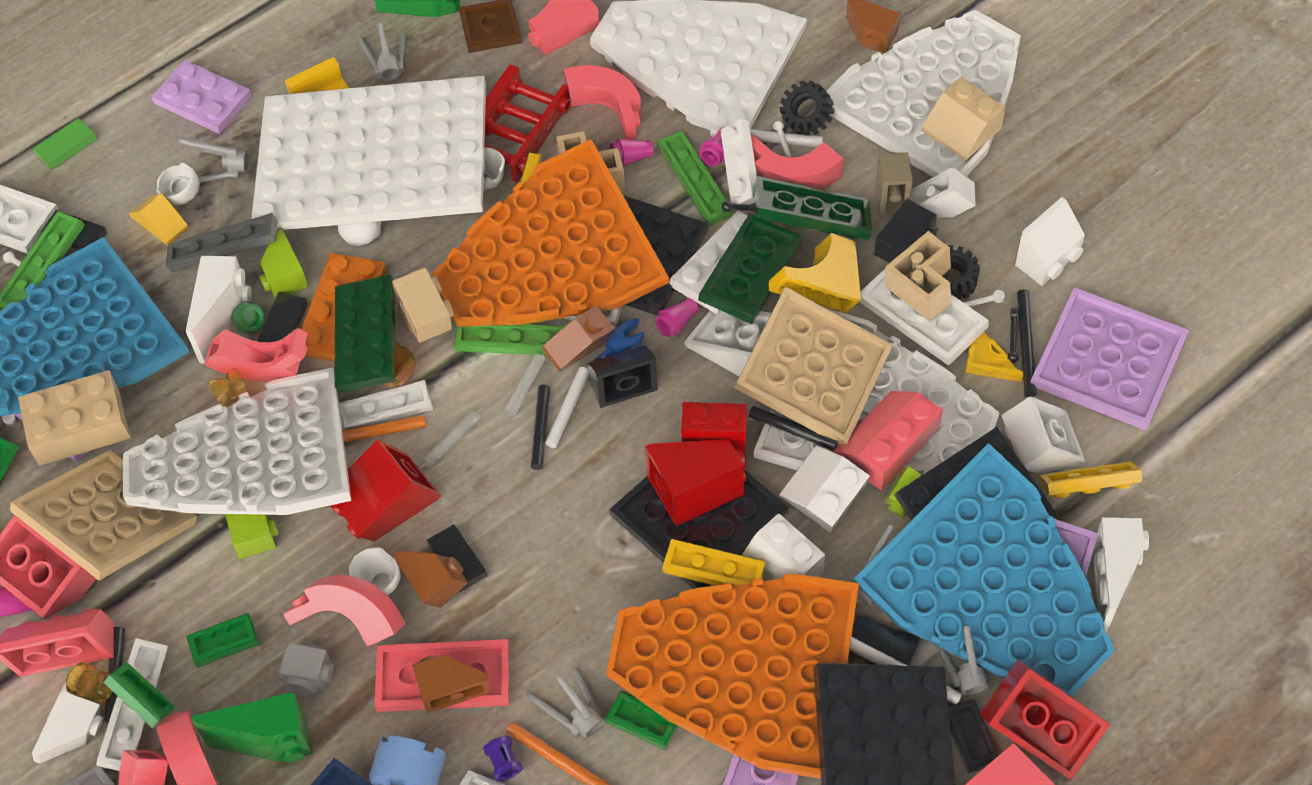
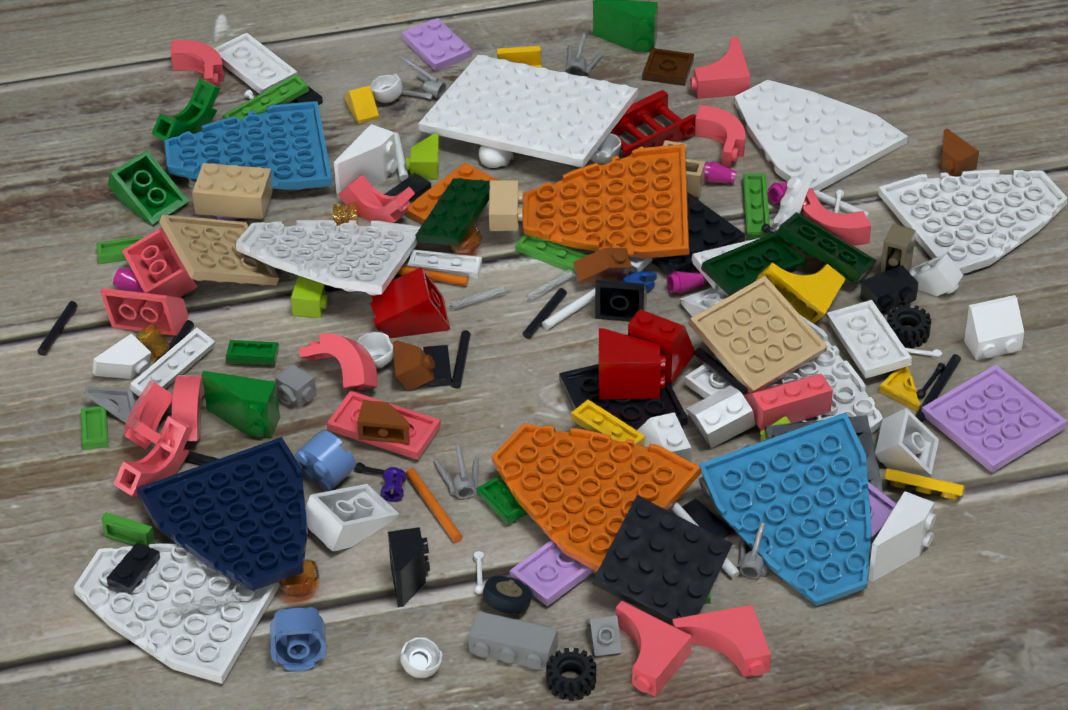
camera: 25 degrees right, 15 degrees down
bright green tile [33,118,97,170] -> none
green plate [103,662,175,728] -> none
dark grey plate [166,213,278,272] -> none
green tile [232,302,264,333] -> none
black tyre [780,80,835,135] -> none
tan brick [885,231,951,322] -> none
tan slope [921,77,1006,161] -> none
black tile [948,699,999,774] -> none
red slope [979,659,1111,780] -> none
none -> black hinge [354,462,407,477]
none -> white bar [394,132,409,181]
none -> black bar [451,330,471,389]

